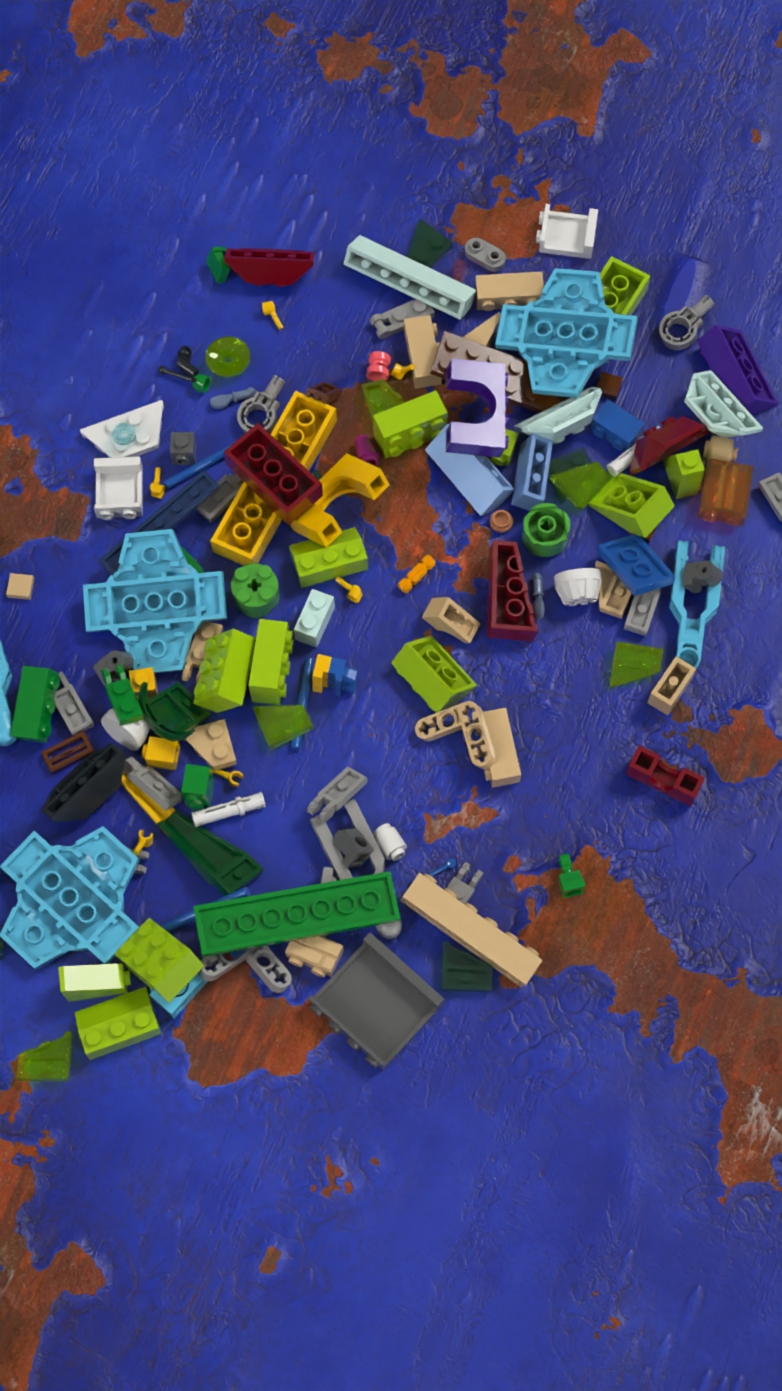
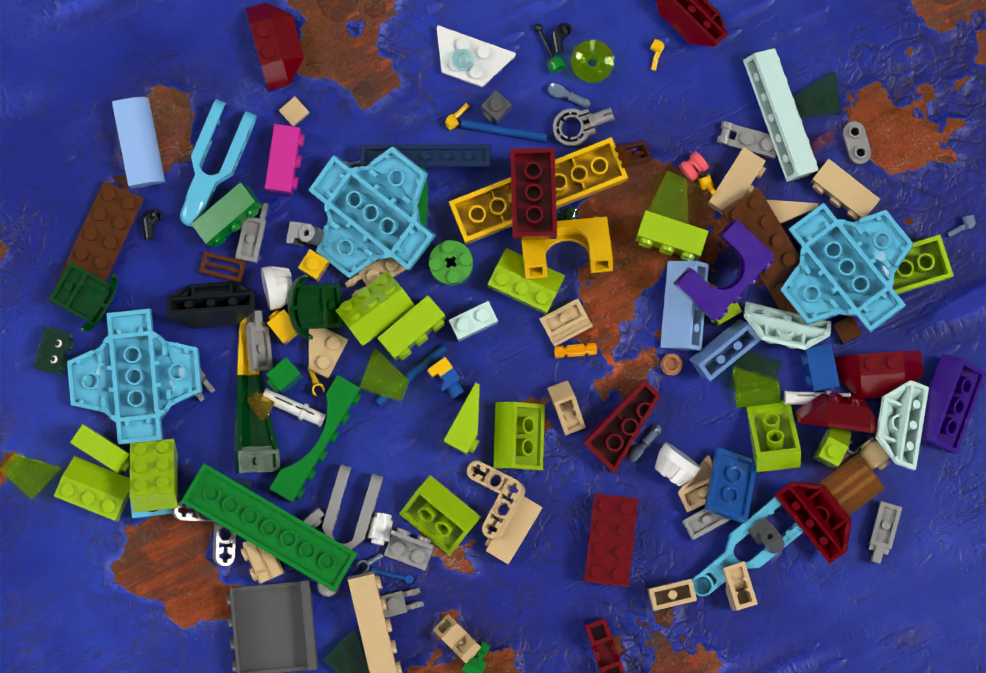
camera: 40 degrees right, 15 degrees up
white panel [94,457,143,520] -> none
green hinge [101,664,144,726] -> none
yellow hand [133,830,153,856] -> none
blue bar [161,887,250,932] -> none
light grey hinge [196,473,244,523] -> none
light grey hinge [307,766,367,822] -> none
dark grey leg [334,828,374,868] -> none
yellow hand [335,576,362,603] -> none
magenta cone [354,435,379,466] -> none
bright green brick [522,503,570,557] -> none
white panel [536,204,598,259] -> none
clear neon green wing [609,641,664,688] -> none
light grey pin [659,295,715,350] -> none
none -> clear yellow slope [247,392,275,421]
none -> dark pink brick [265,124,305,195]
none -> green arch [269,375,362,503]
none -> sand blue hand [353,553,384,574]
none -> light grey bracket [384,528,434,570]
none -> lime slope [399,475,481,556]
none -> tan brick [433,614,481,663]
none -> lime slope [444,383,480,455]
none -> tan plate [539,299,593,347]
none -> dark red brick [584,493,639,587]
none -> tan arch [722,561,758,611]
none -> dark red wedge [774,481,852,564]
none -> dark red wedge [834,351,923,399]
none -> sand blue hand [947,215,976,237]

